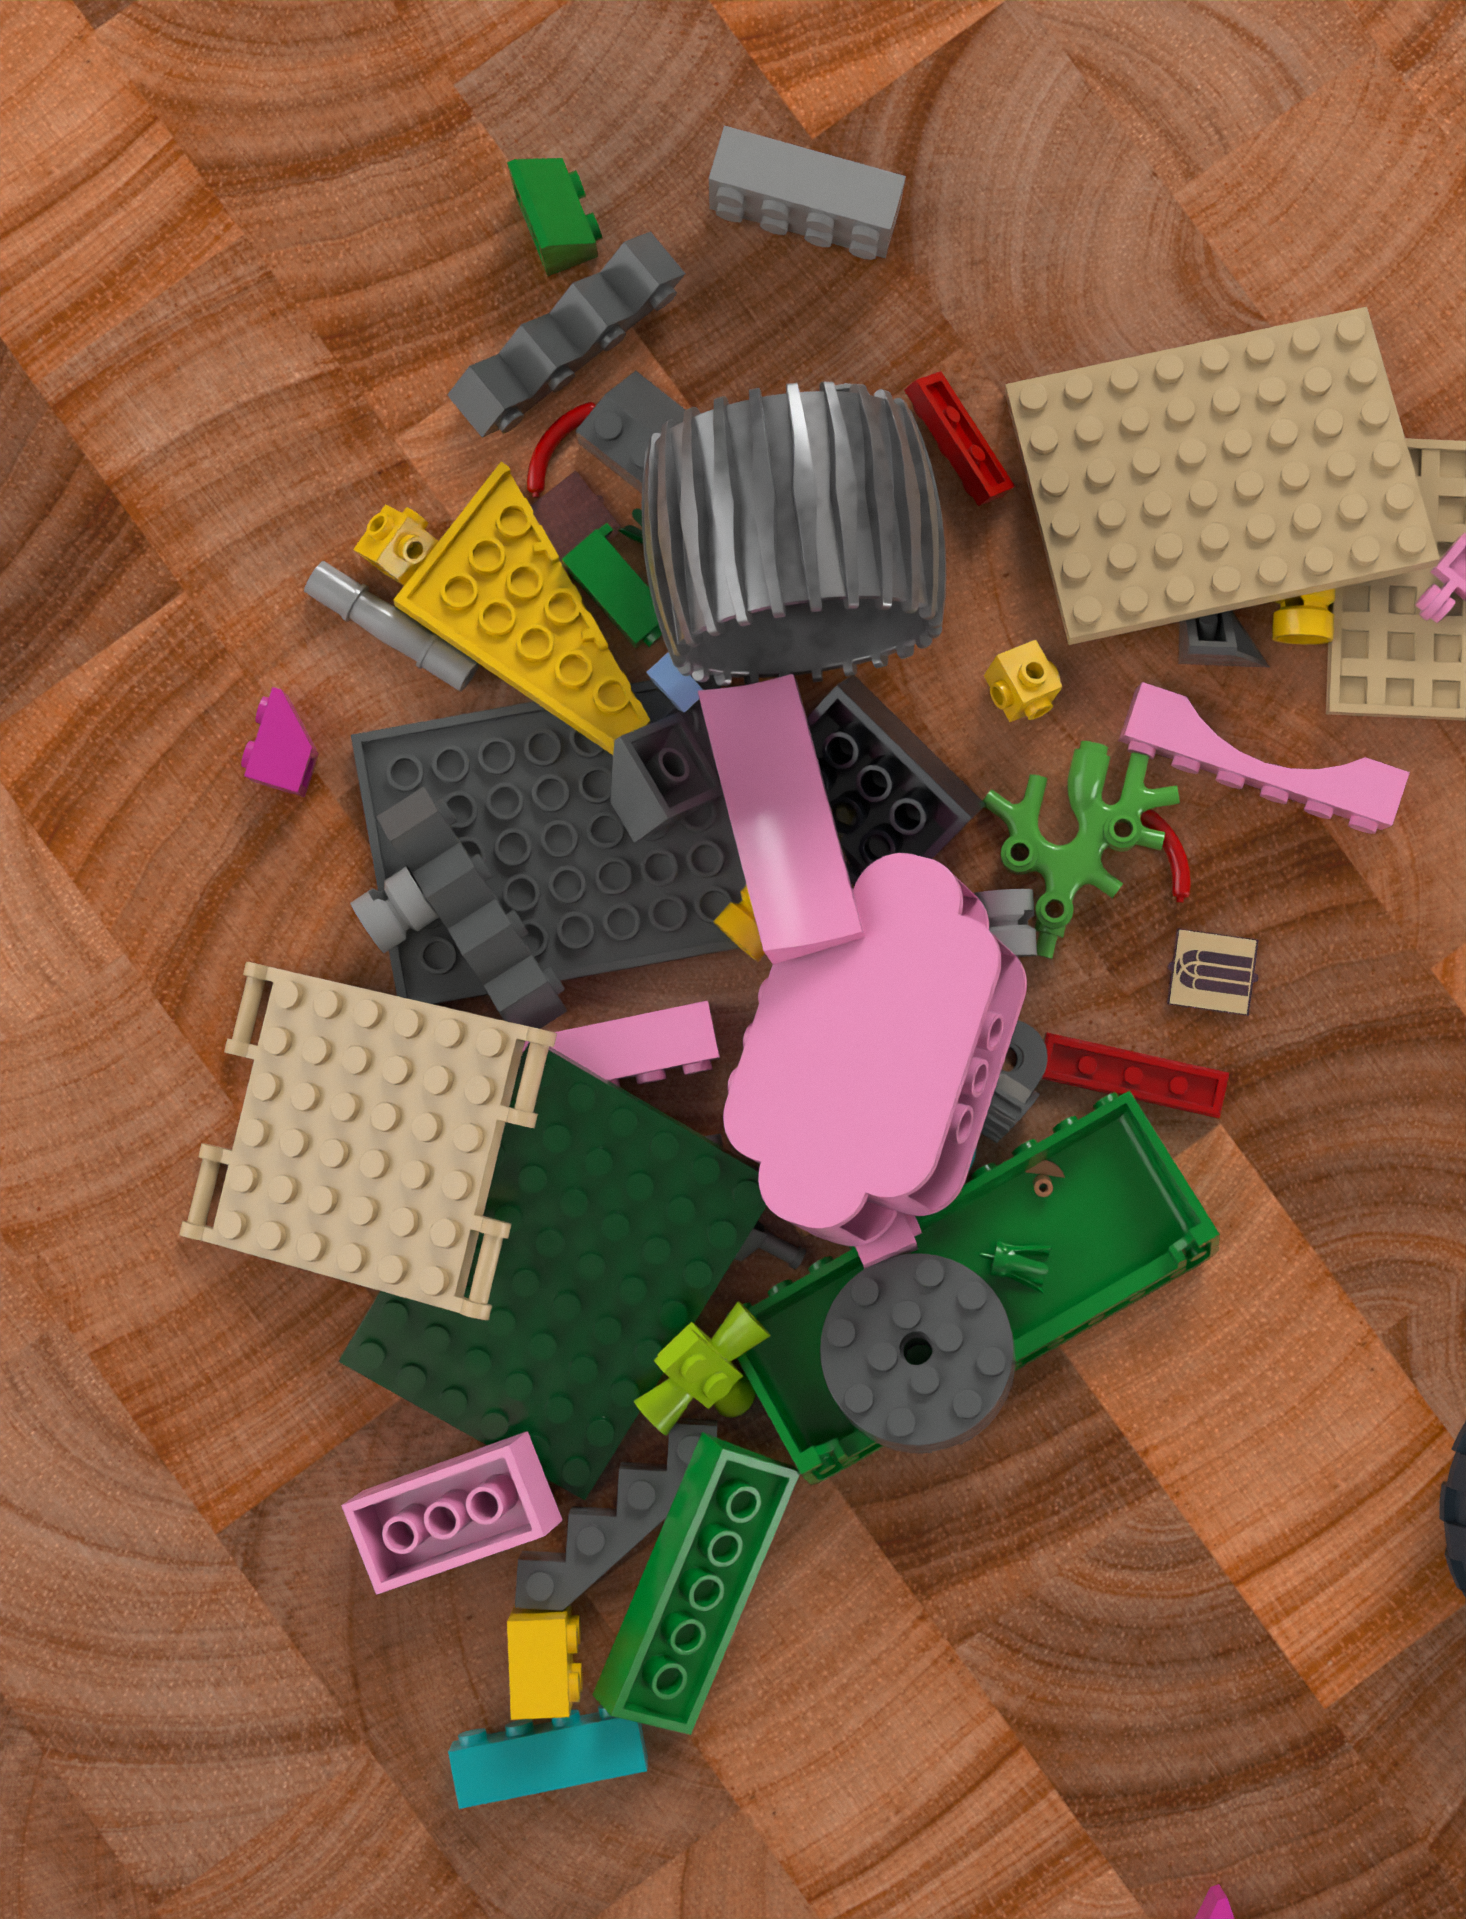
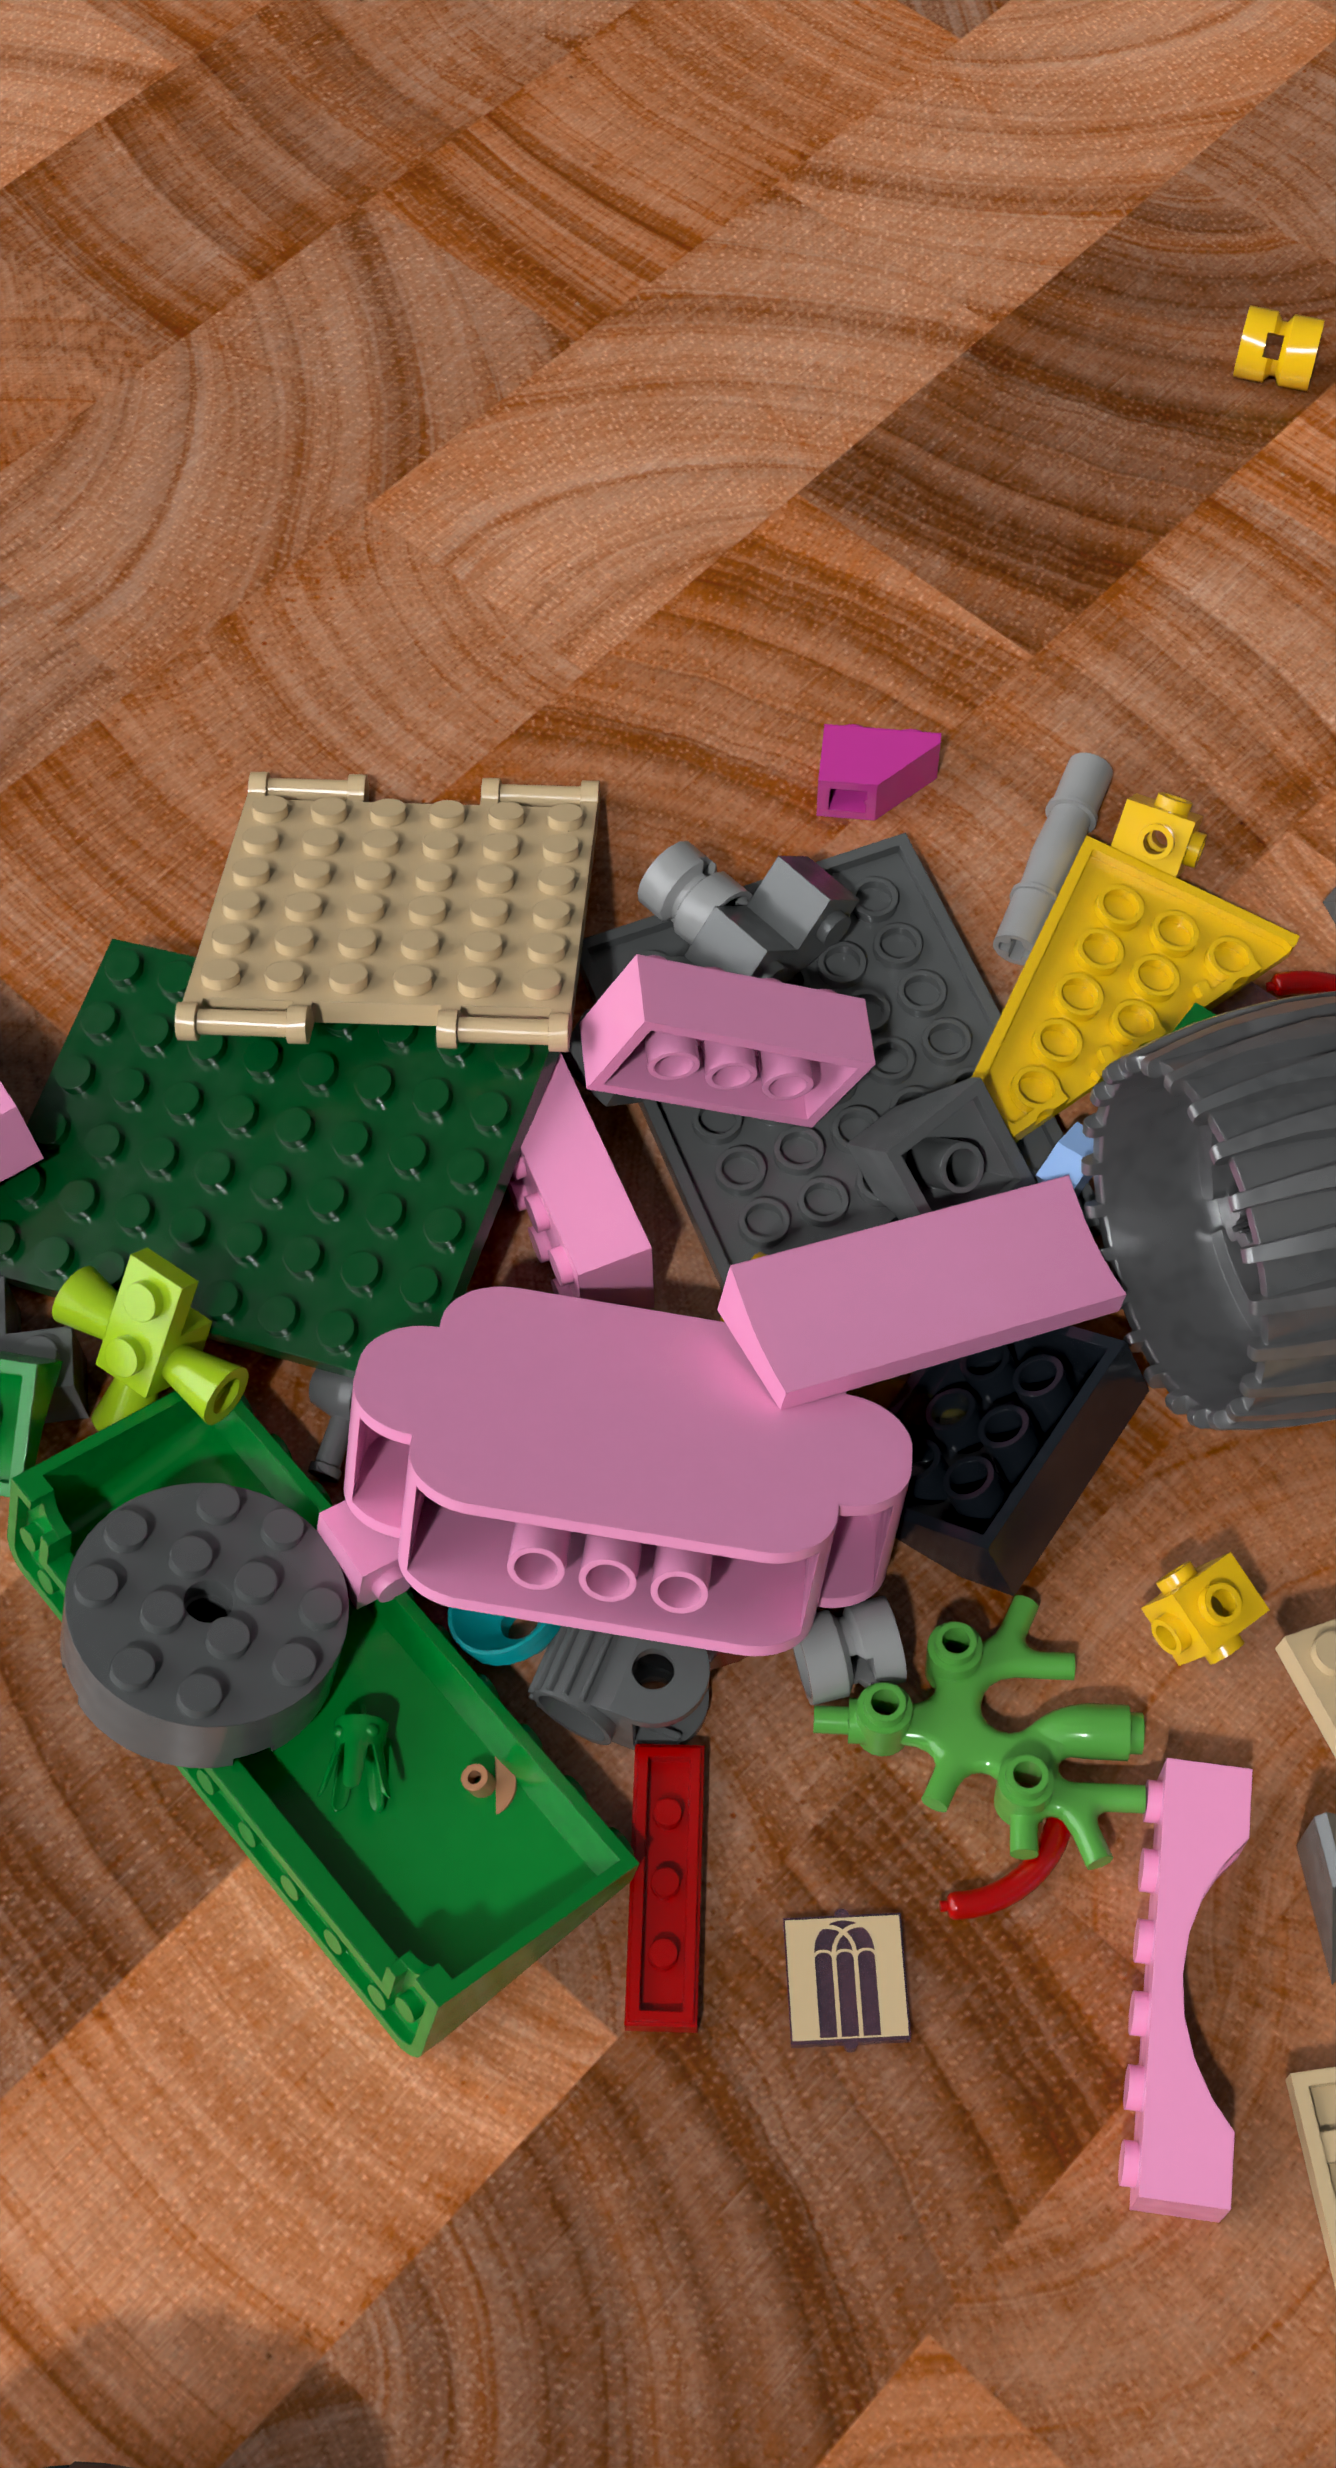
camera: 80 degrees right, 25 degrees down
none -> bright pink brick [579,954,876,1128]

